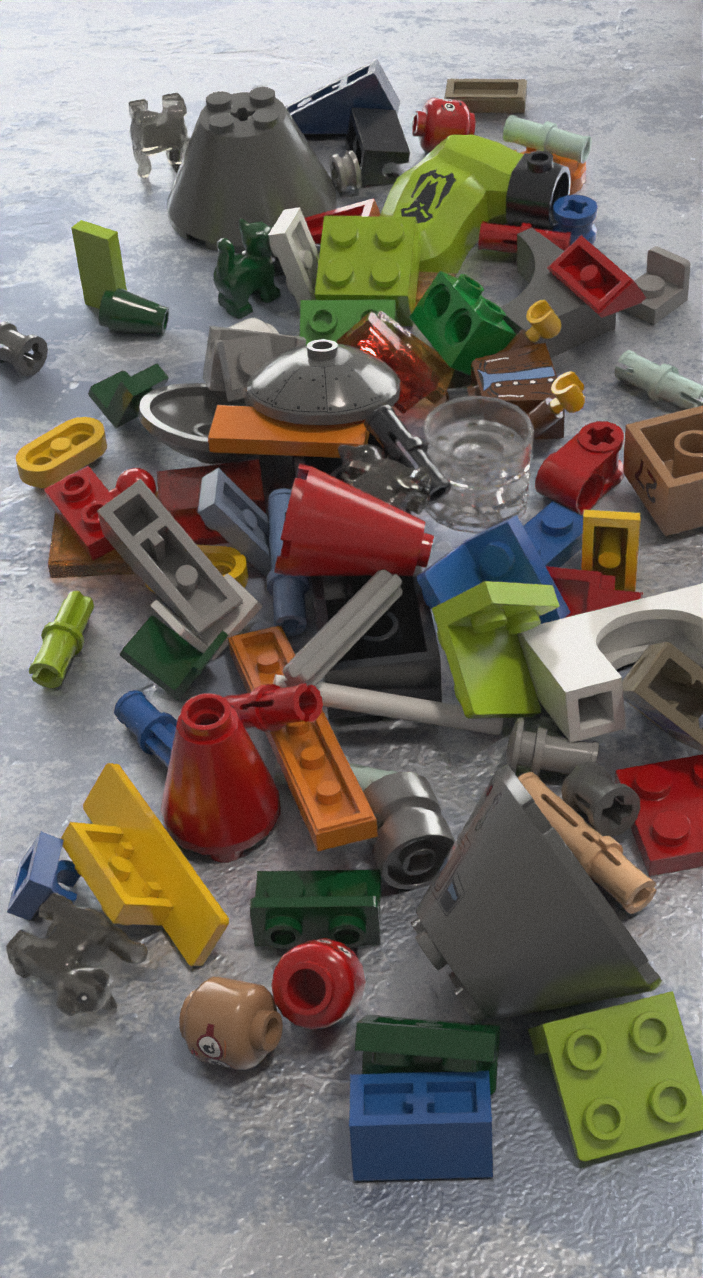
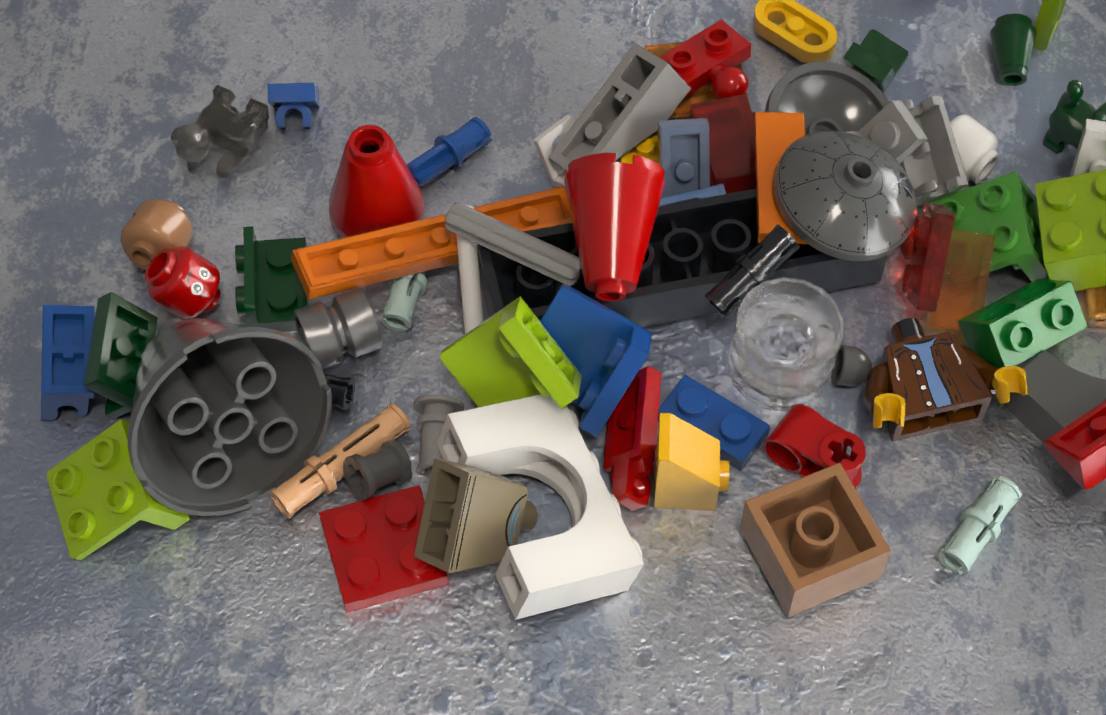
camera: 80 degrees right, 15 degrees up
lime axle [28,591,94,688] -> none
yellow bracket [60,763,229,966] -> none
dark green bracket [119,615,229,701] -> none
red pin [224,683,323,732] -> none
clear smoke animal [338,444,431,515] -> none

